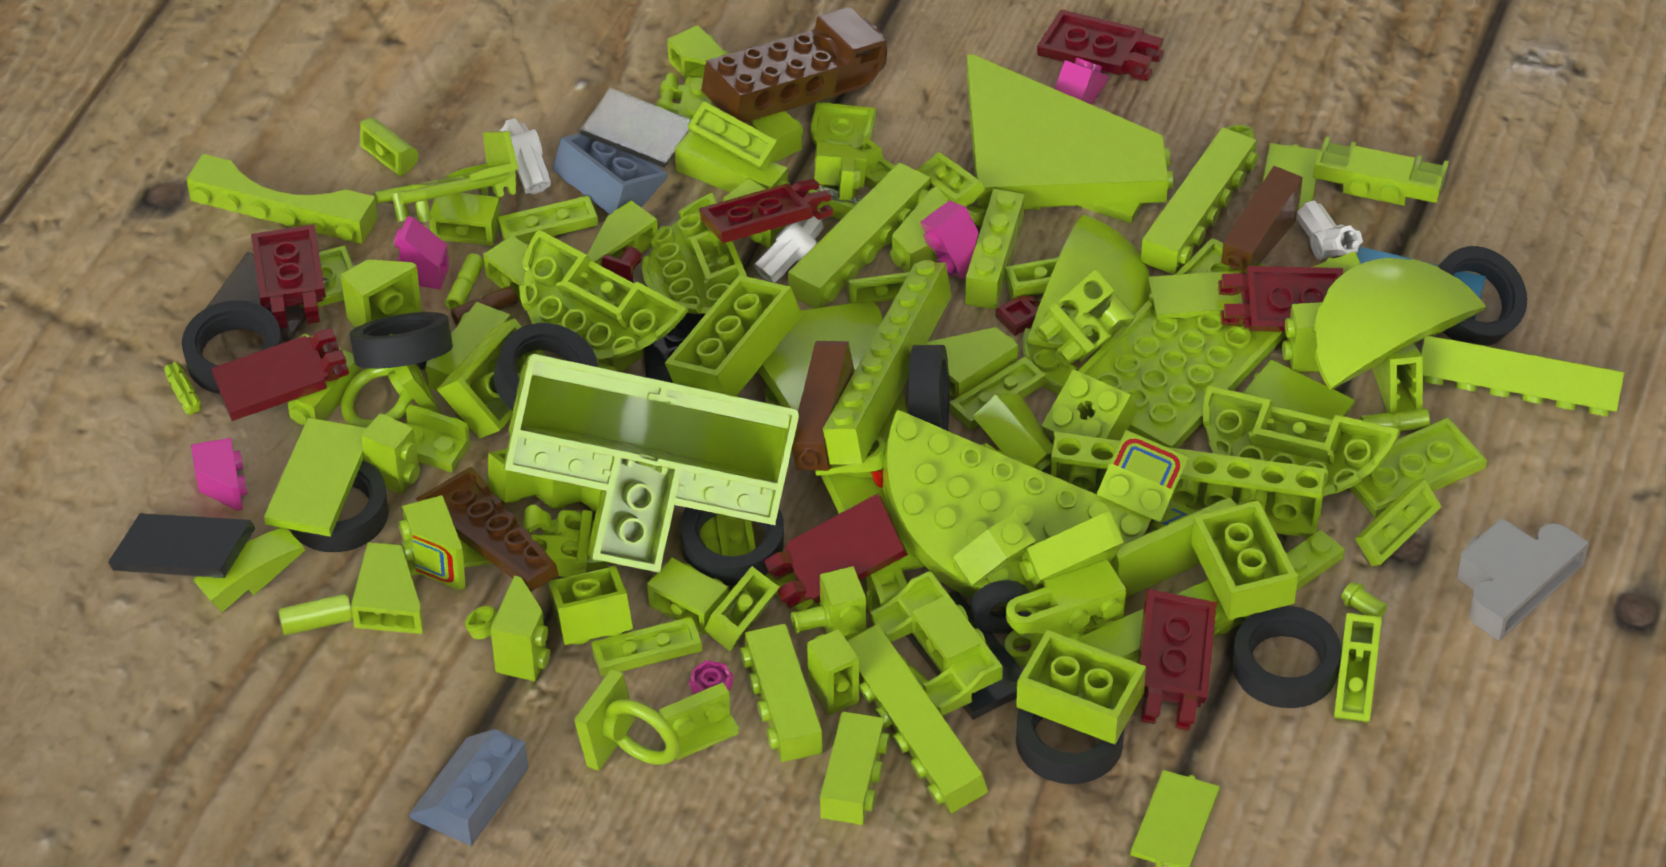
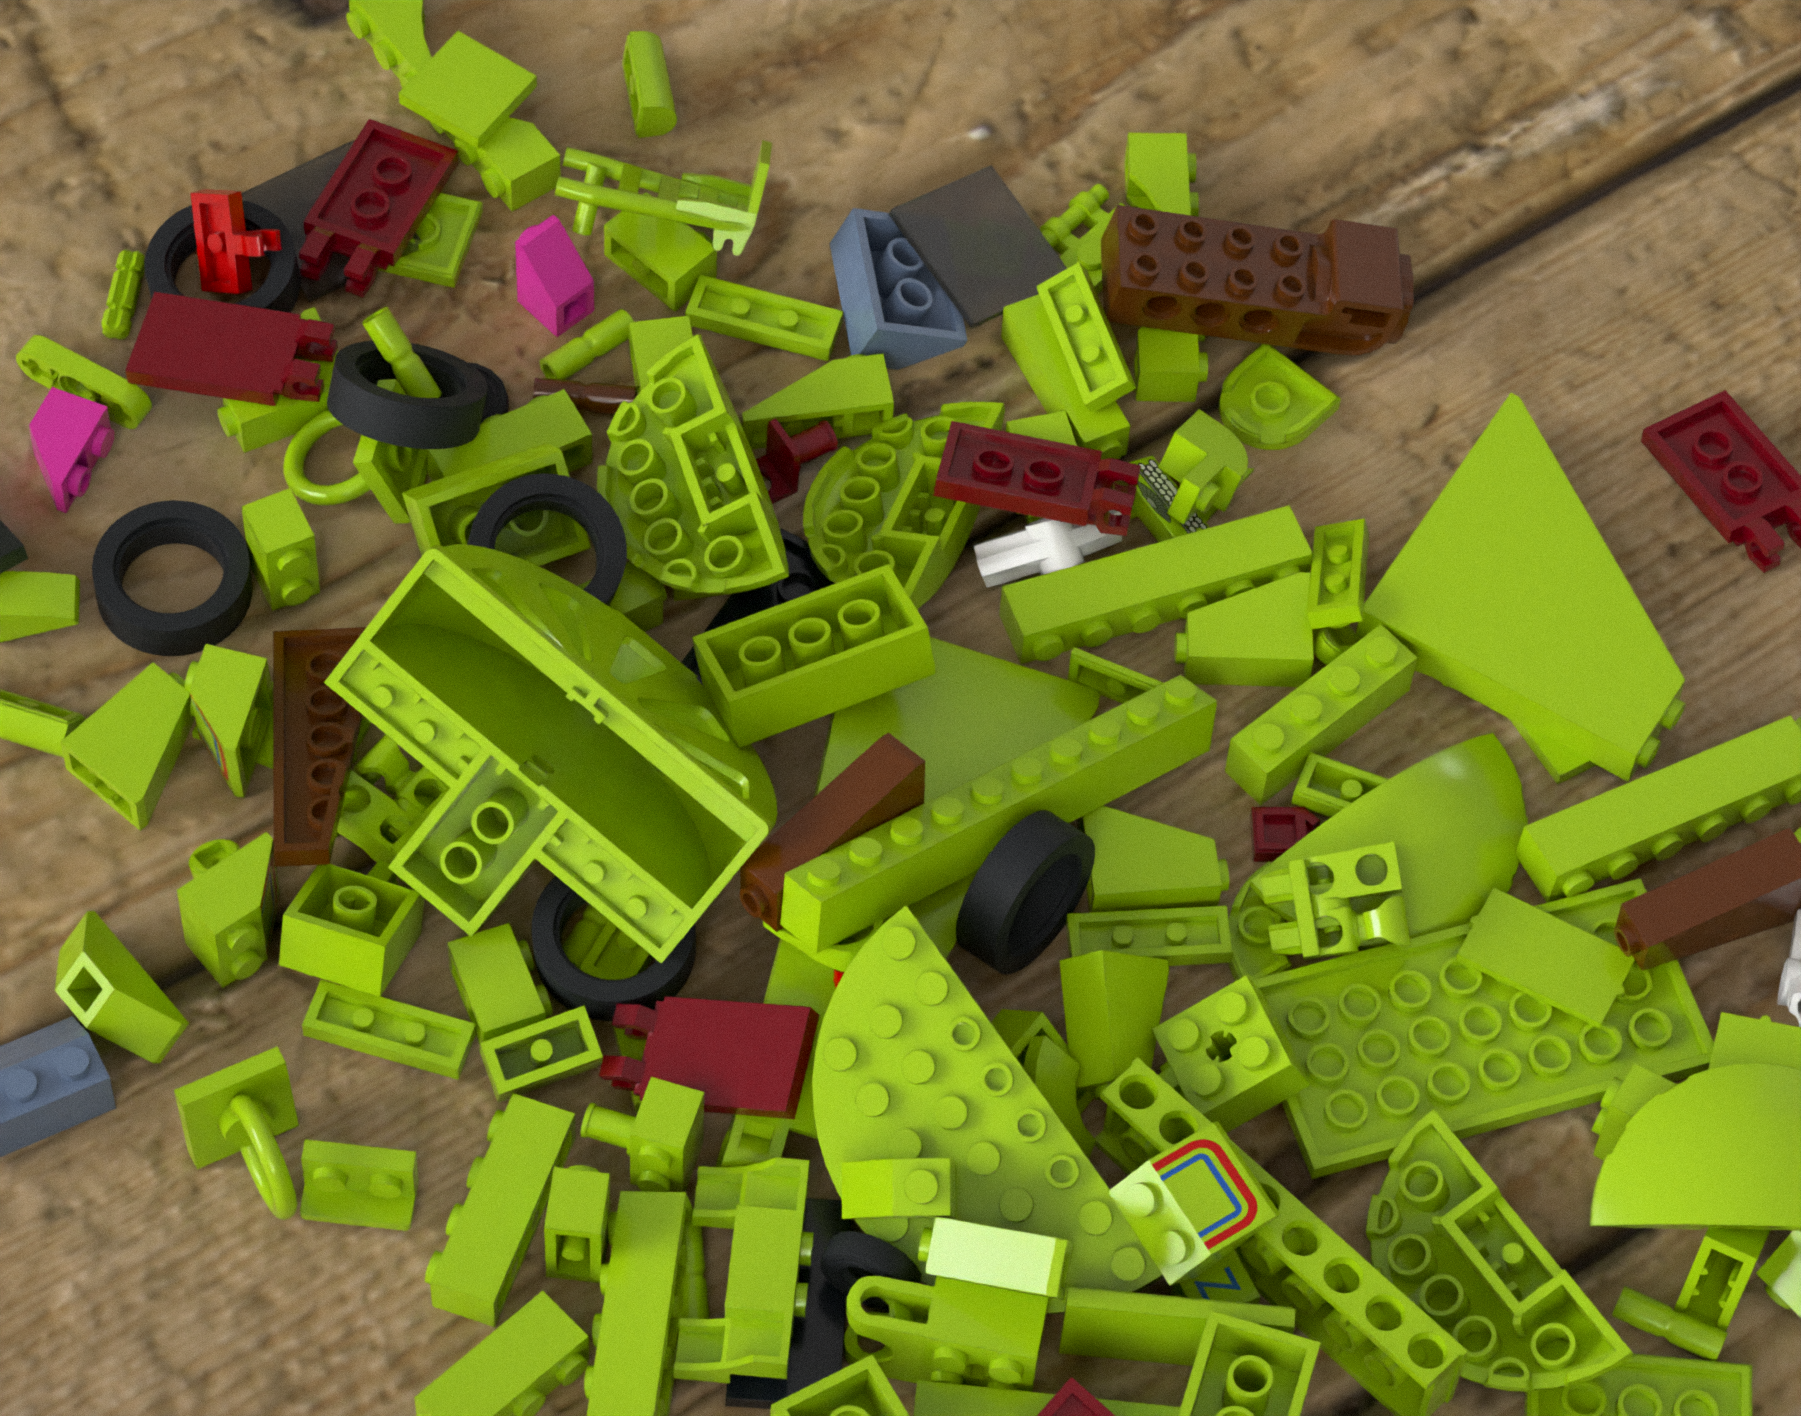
camera: 30 degrees right, 10 degrees up
lime tile [264,418,366,537] -> none
lime slope [340,259,422,328] -> none
lime bracket [406,404,471,473] -> none
white piece [499,118,551,194] -> none
dark pink plate [689,660,733,694] -> none
lime slope [861,138,895,189] -> none
dark pink slope [920,201,979,280] -> none
dark pink slope [1055,58,1109,104] -> none
dark red tile [1218,266,1343,332] -> none
lime piece [1243,359,1355,420] -> none
none -> lime beam [16,335,152,429]
none -> lime slope [55,911,189,1064]
none -> red plate [190,189,282,294]
none -> lime piece [362,307,442,398]
none -> lime tile [399,31,537,149]

